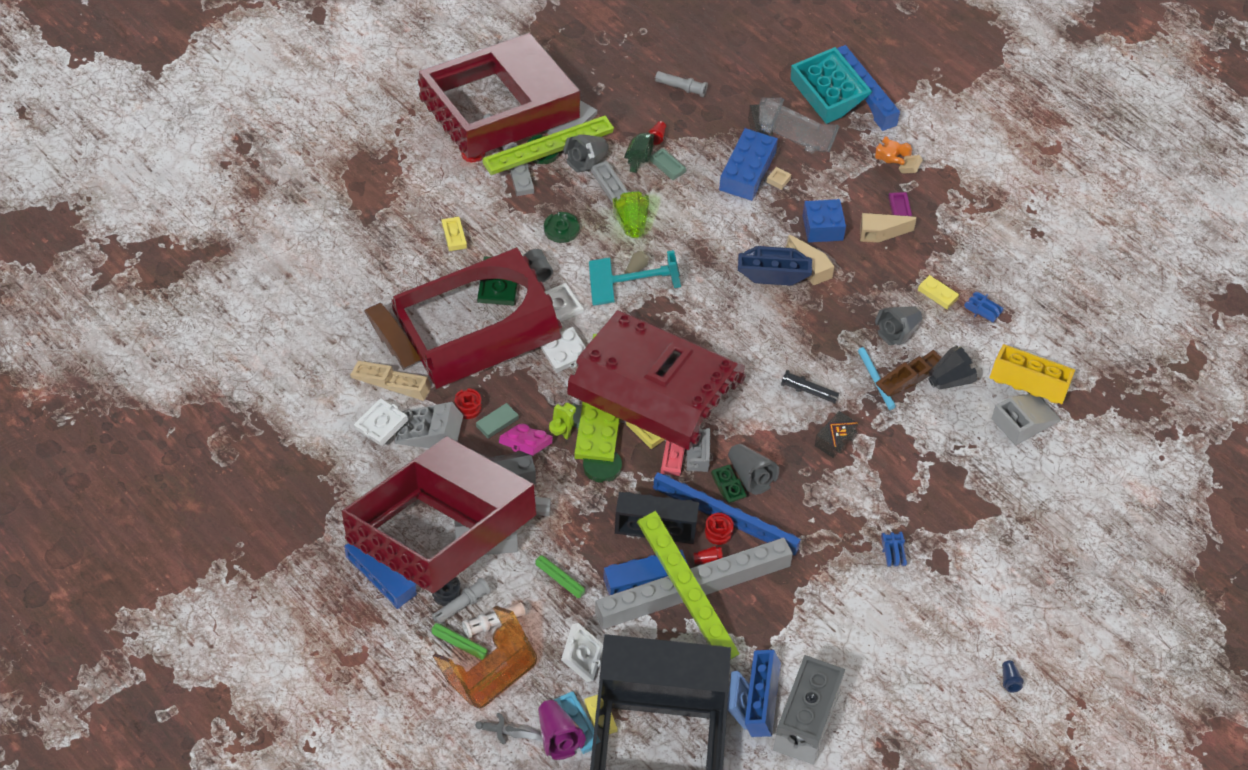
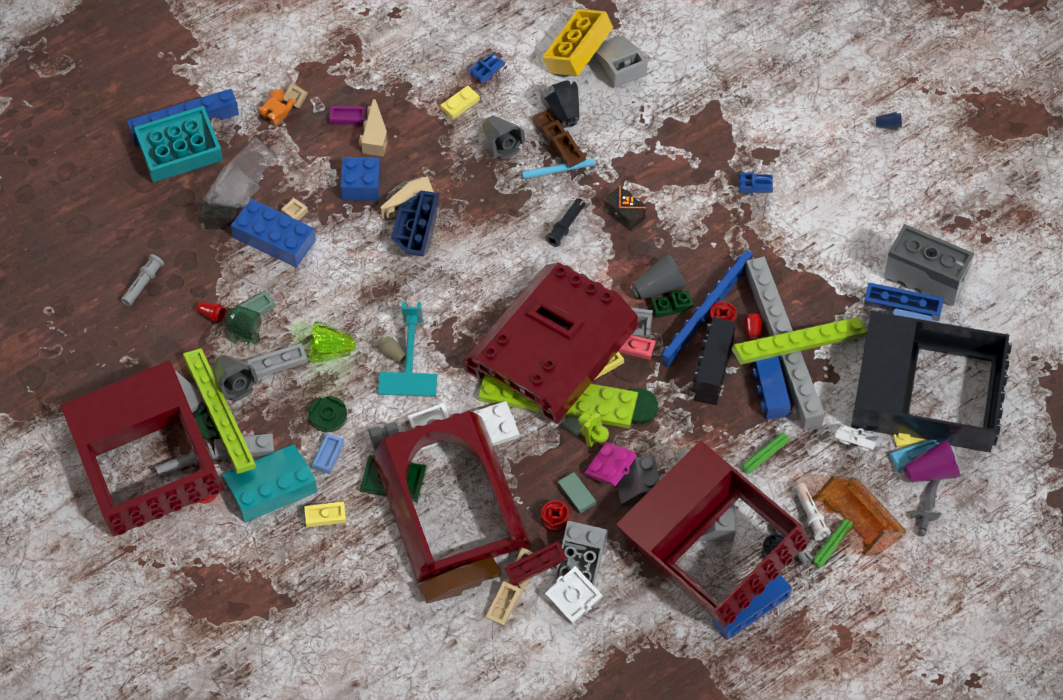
camera: 80 degrees left, 5 degrees up
none -> teal slope [222,444,317,523]
none -> medium blue tile [311,433,345,474]
none -> dark red tile [504,541,568,586]

